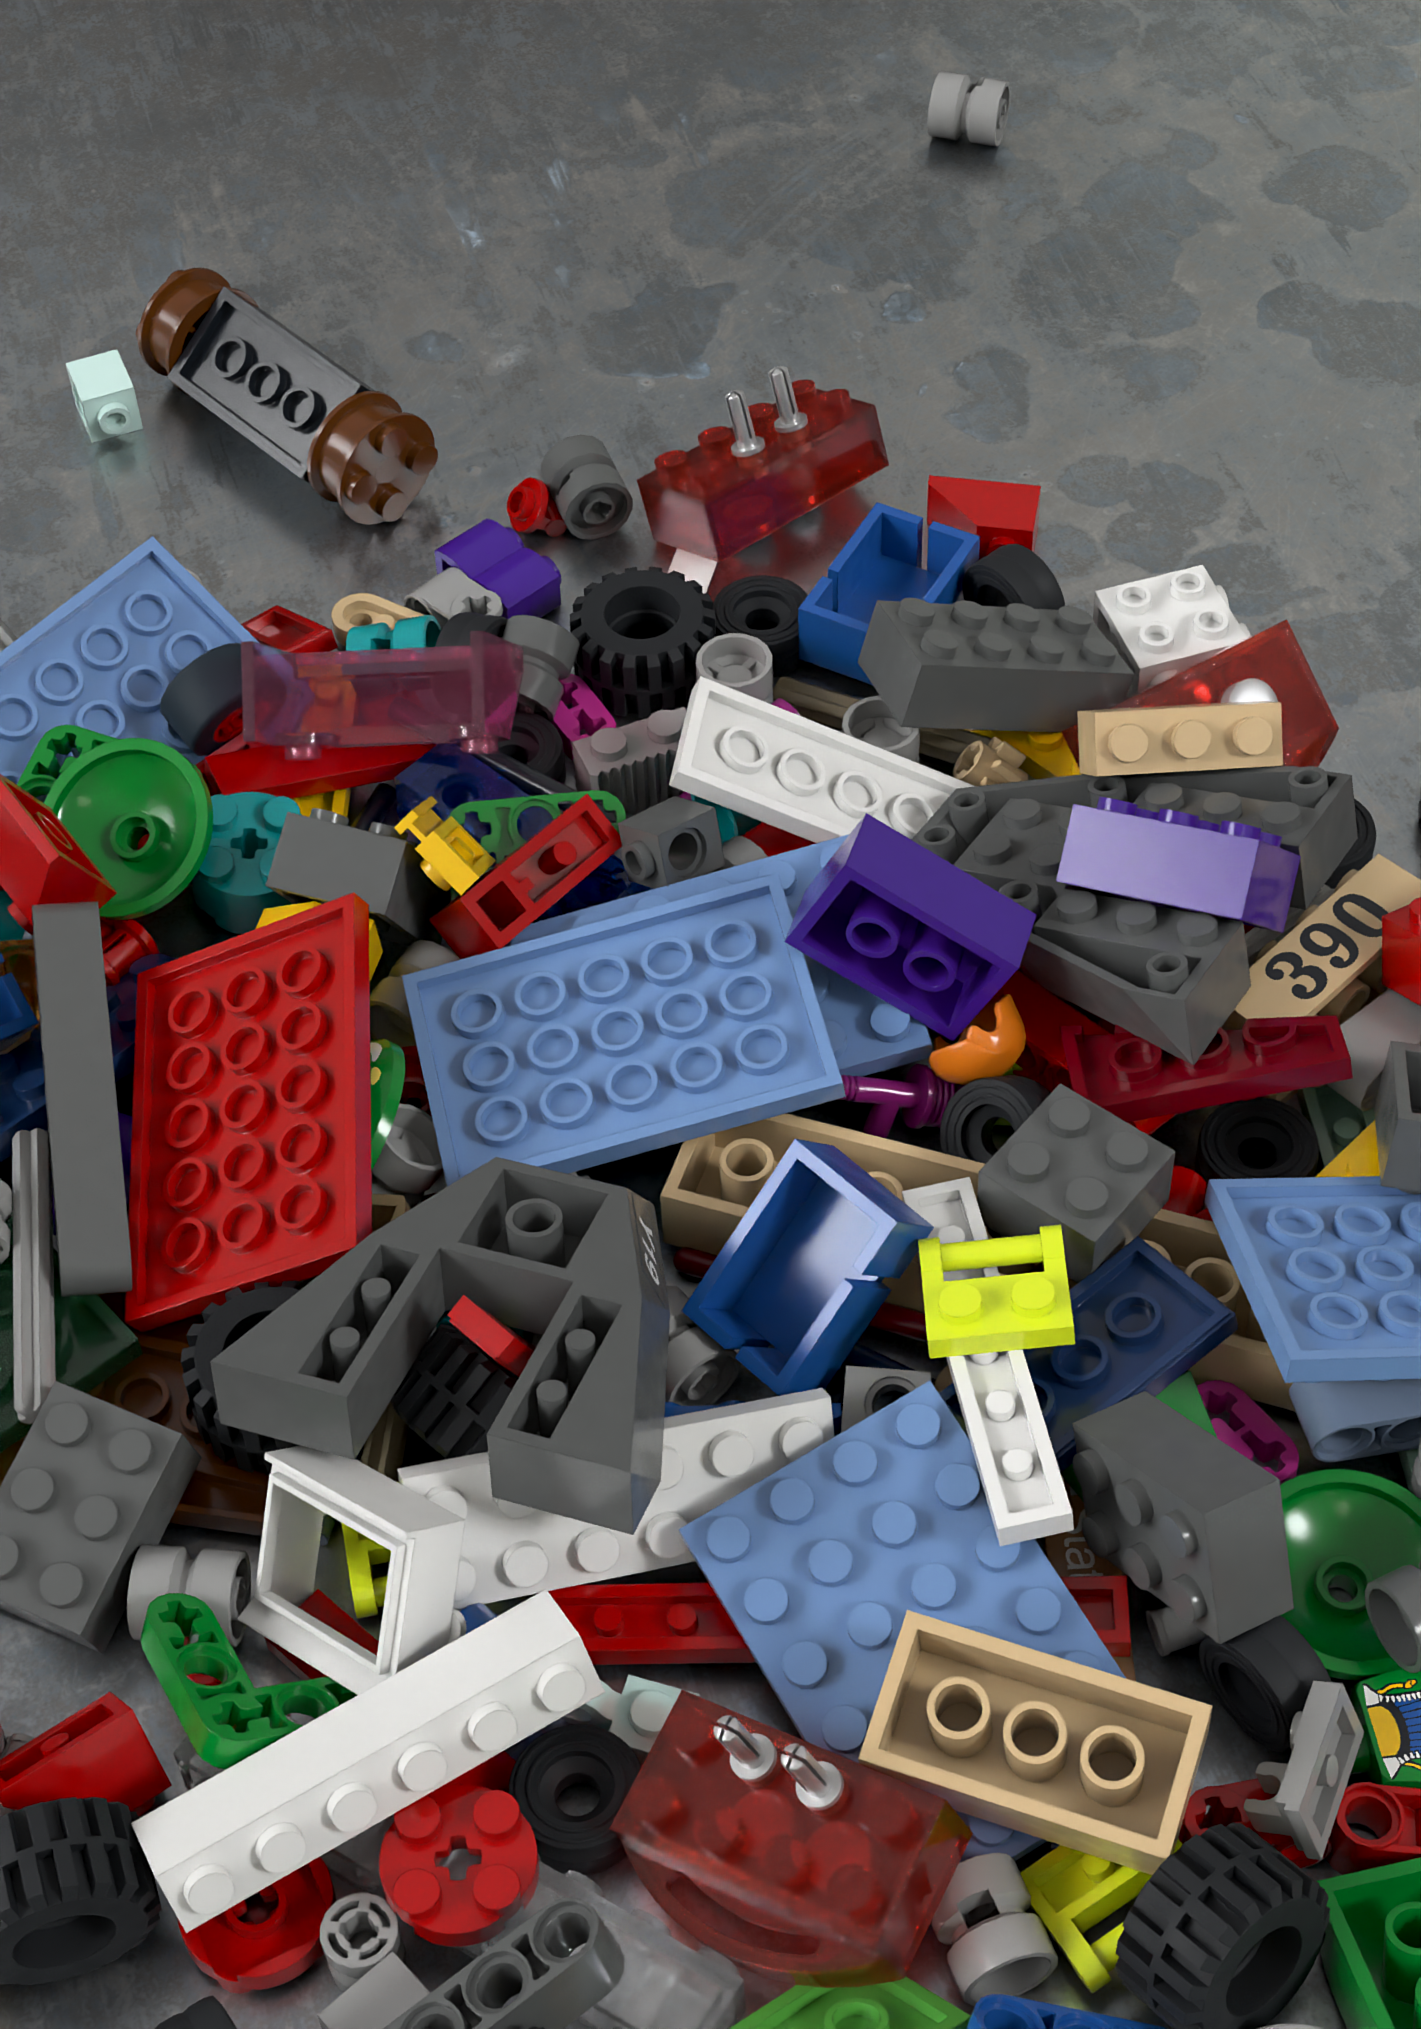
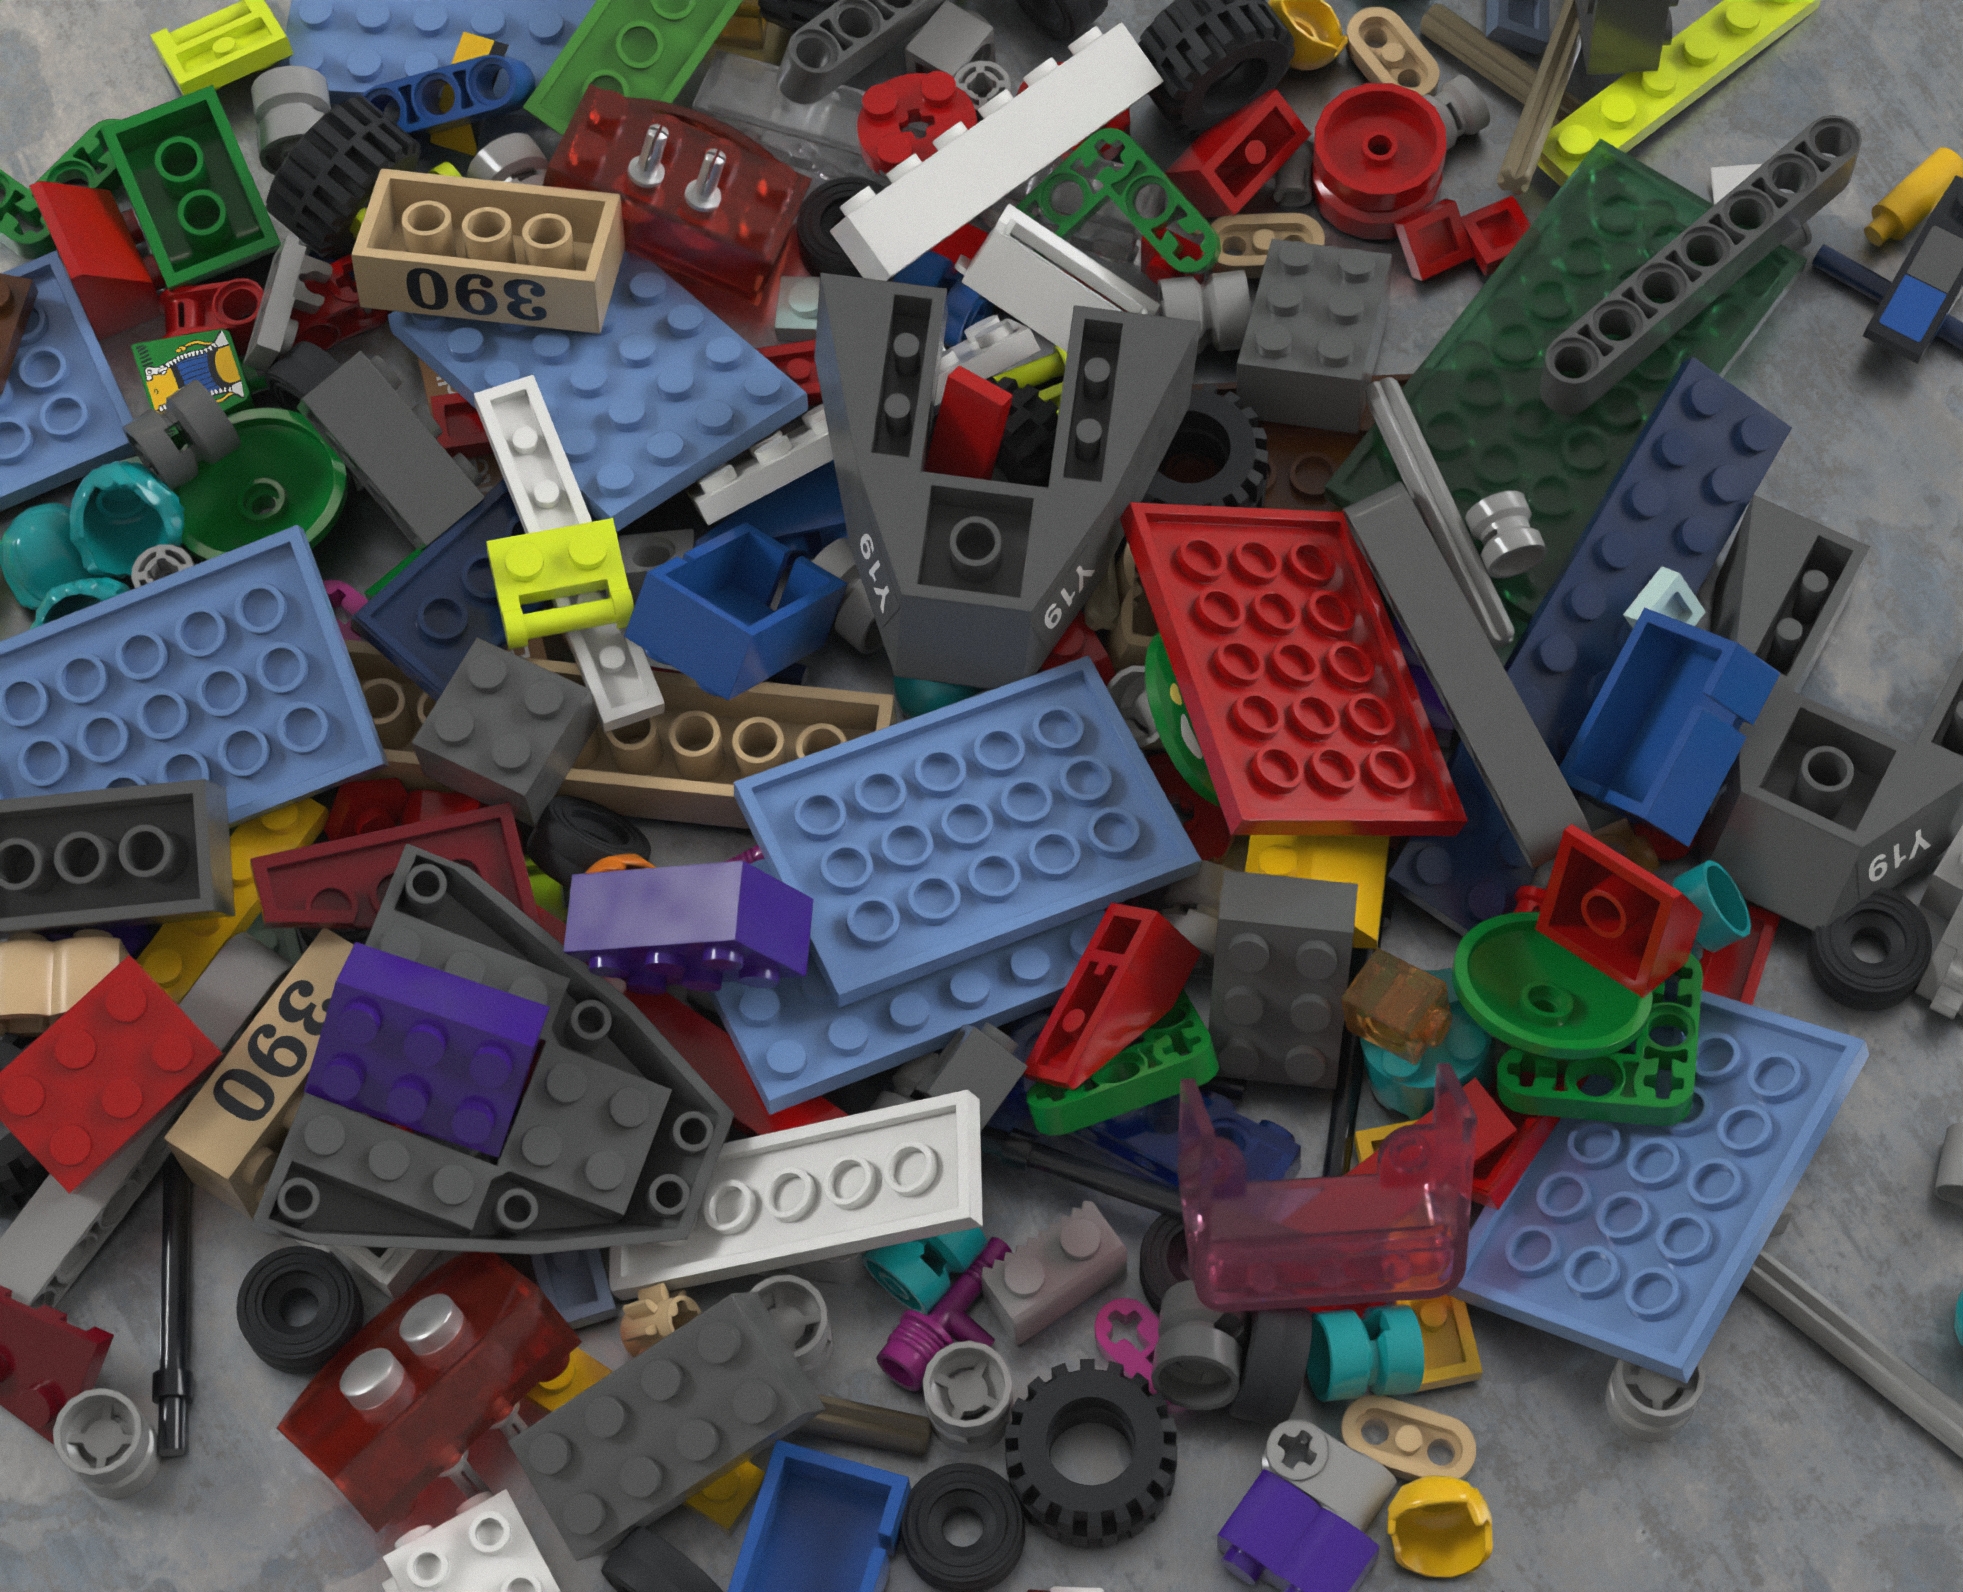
camera: 170 degrees right, 15 degrees up
black wheel [160,643,279,756] -> none
red tile [241,605,338,673] -> none
yellow plate [394,796,496,895] -> none
tan brick [1077,701,1283,776] -> none
none -> tan plate [1204,213,1325,278]
none -> clear orange brick [1341,947,1453,1066]
none -> yellow hair [1387,1475,1493,1578]

